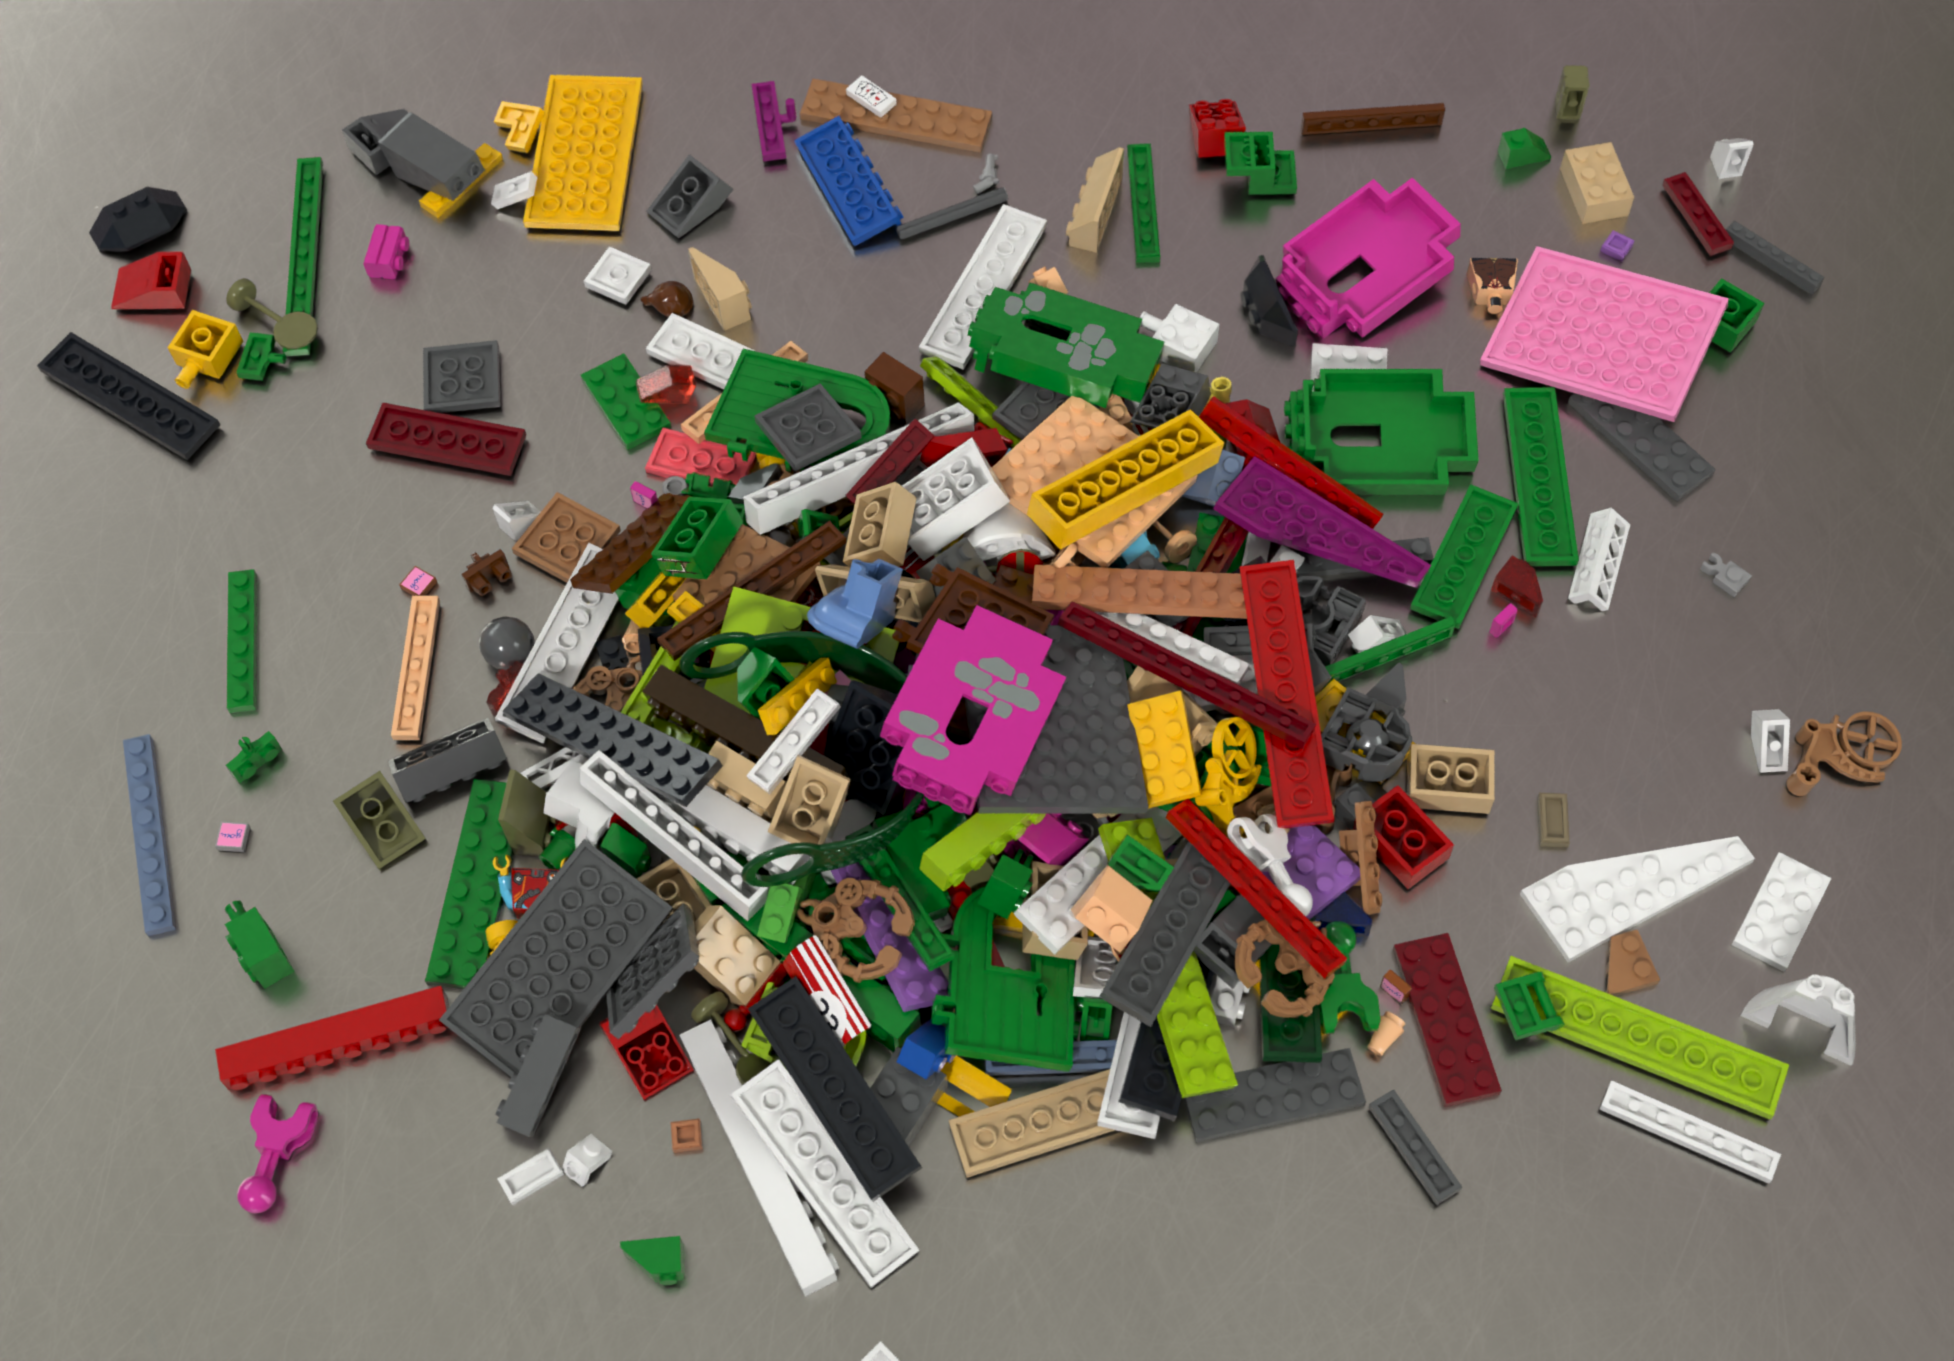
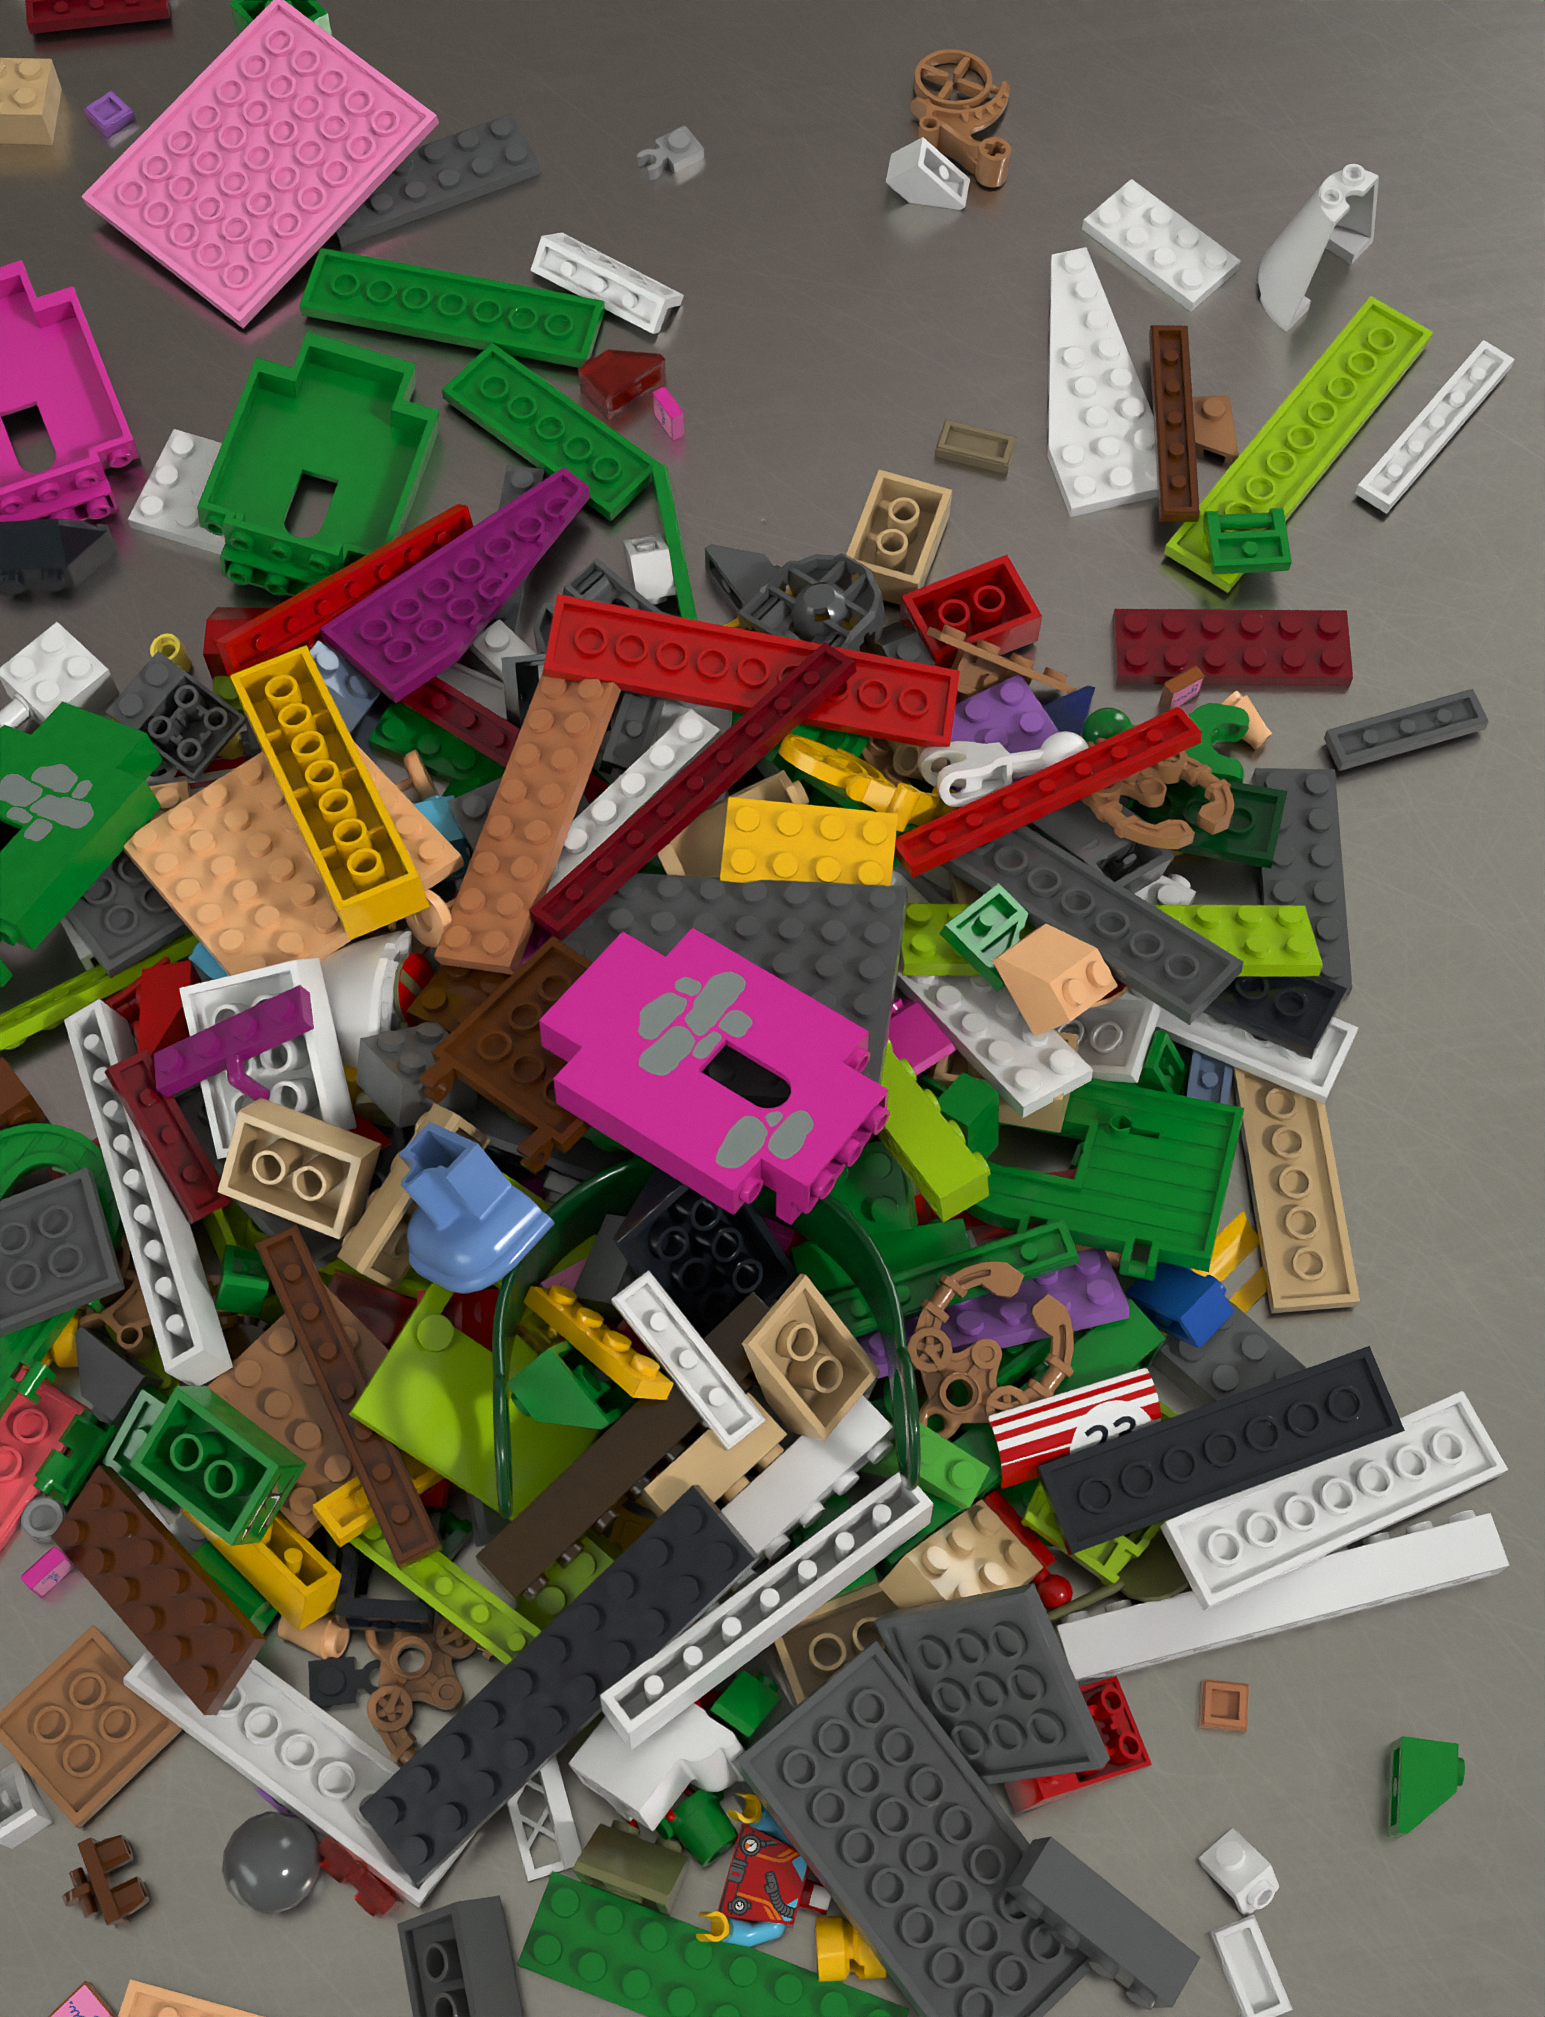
camera: 80 degrees left, 5 degrees up
torso [1467,258,1518,314] -> none
none -> magenta plate [154,985,314,1101]
none -> reddish brown tile [1149,325,1200,522]

